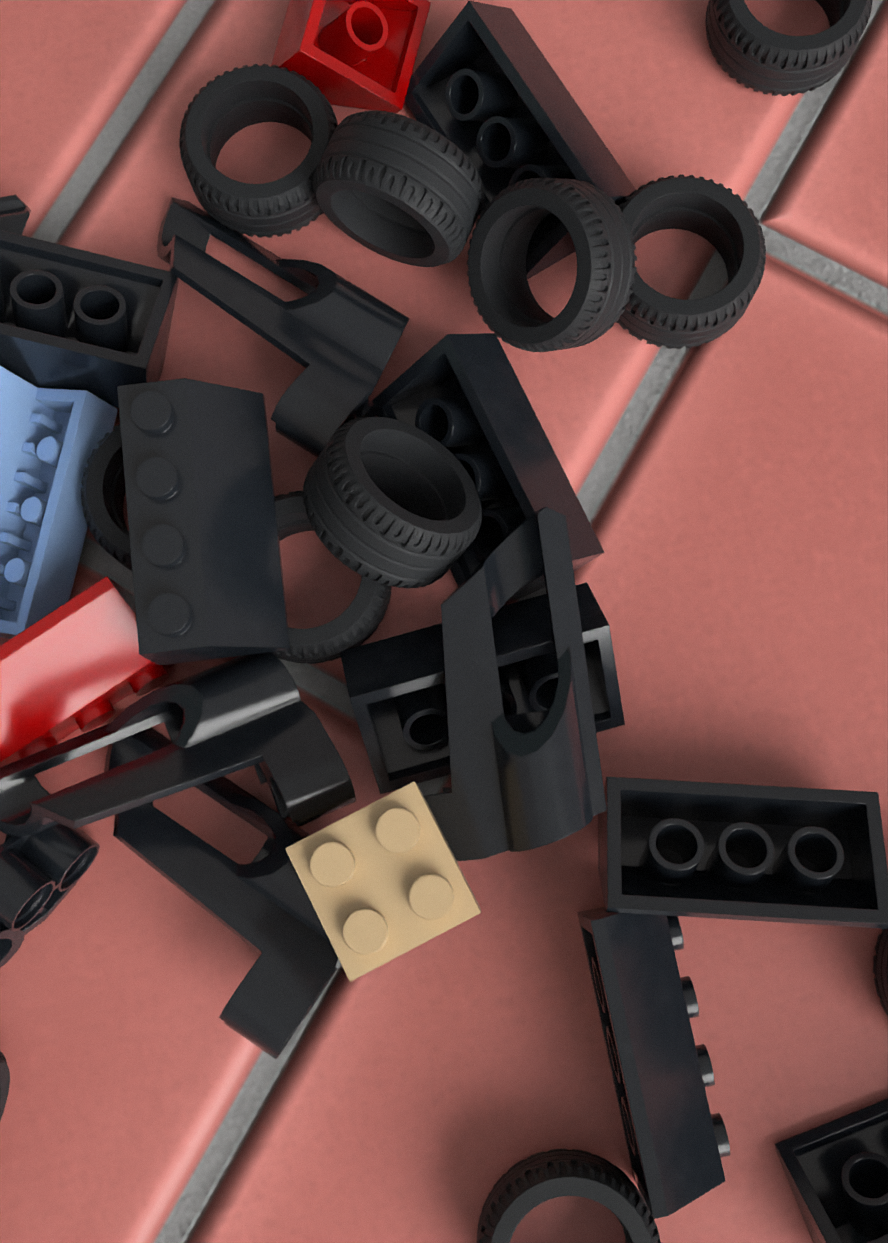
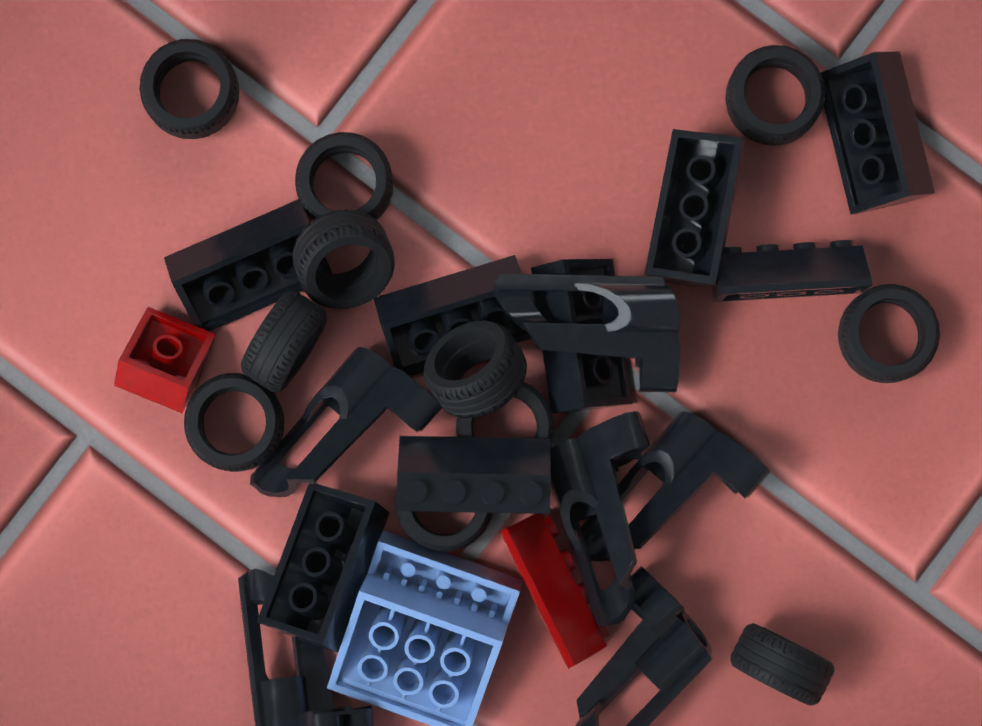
camera: 85 degrees left, 5 degrees up
tan brick [285,781,481,982] -> none

